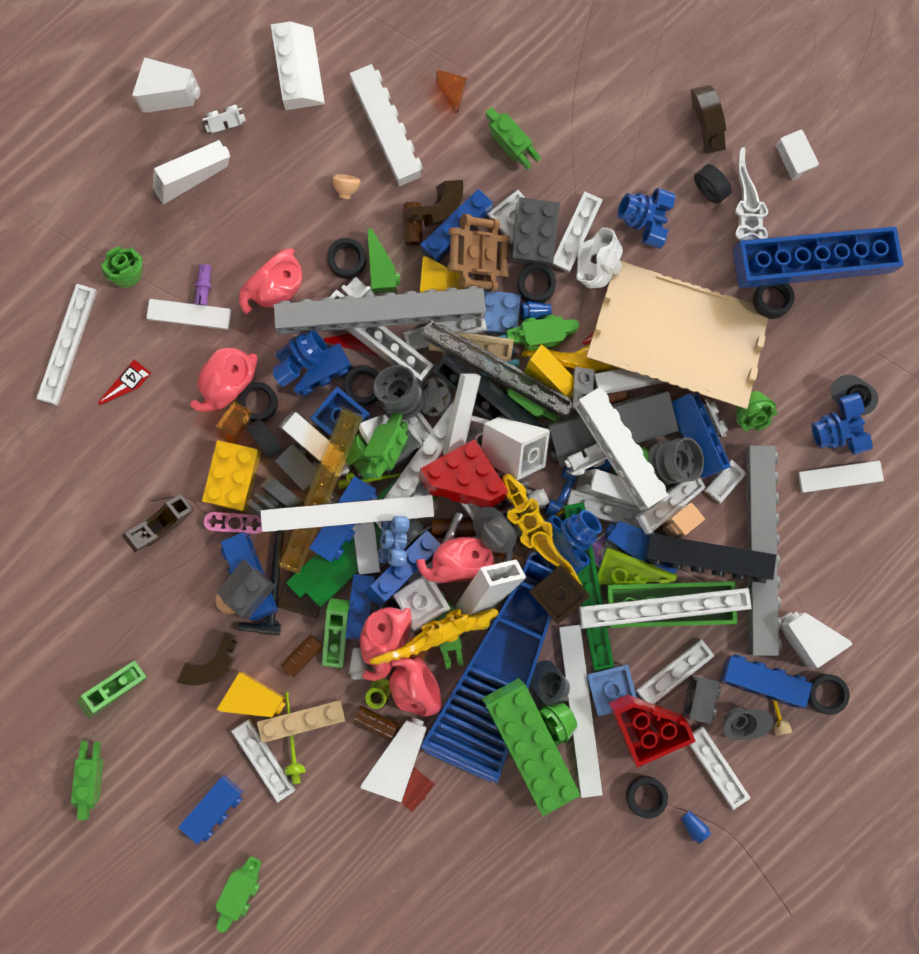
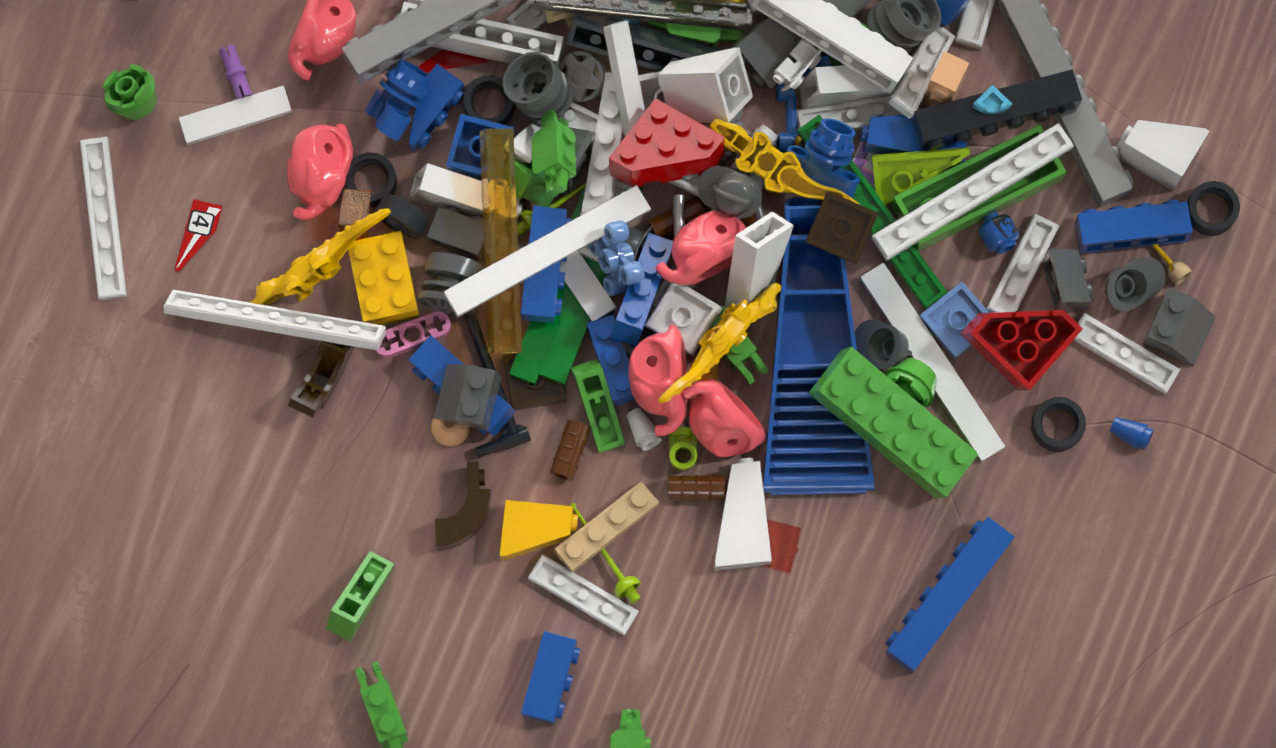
camera: 20 degrees left, 5 degrees down
none -> white tile [164,290,386,350]
none -> yellow animal [249,209,391,306]
none -> blue brick [885,517,1015,674]
none -> medium azure tile [972,85,1012,114]
none -> blue head [978,212,1019,255]
none -> dark grey slope [1142,287,1216,366]

